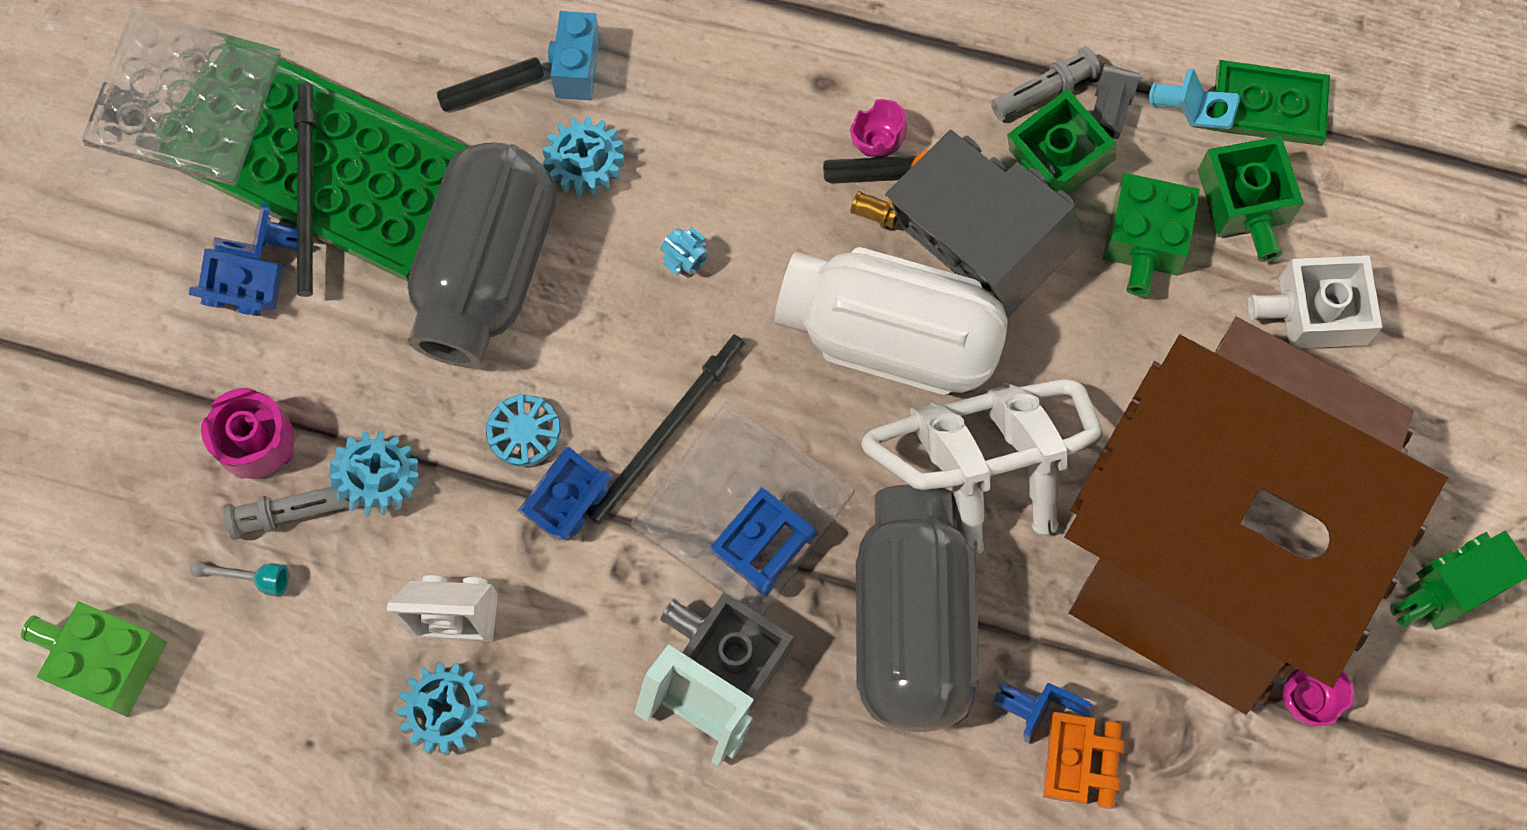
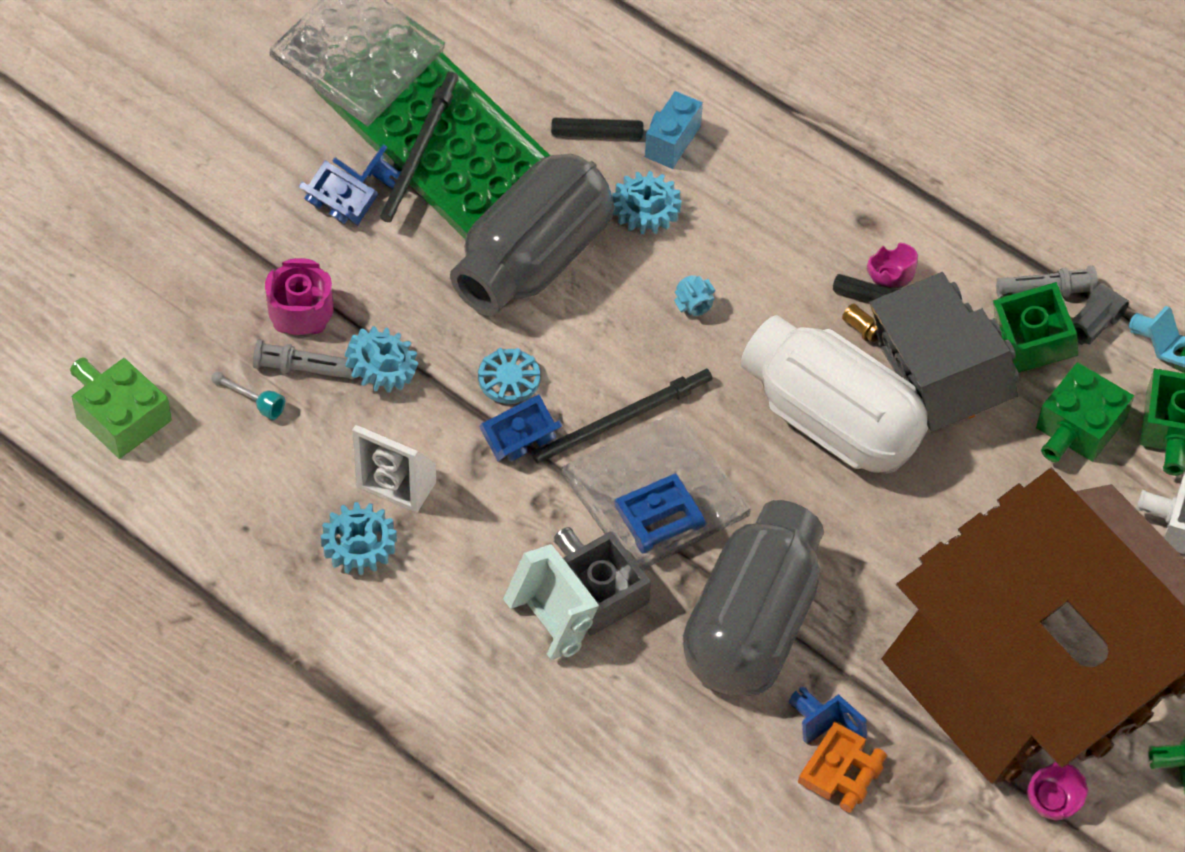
camera: 20 degrees right, 15 degrees down
white piece [861,379,1102,554] -> none

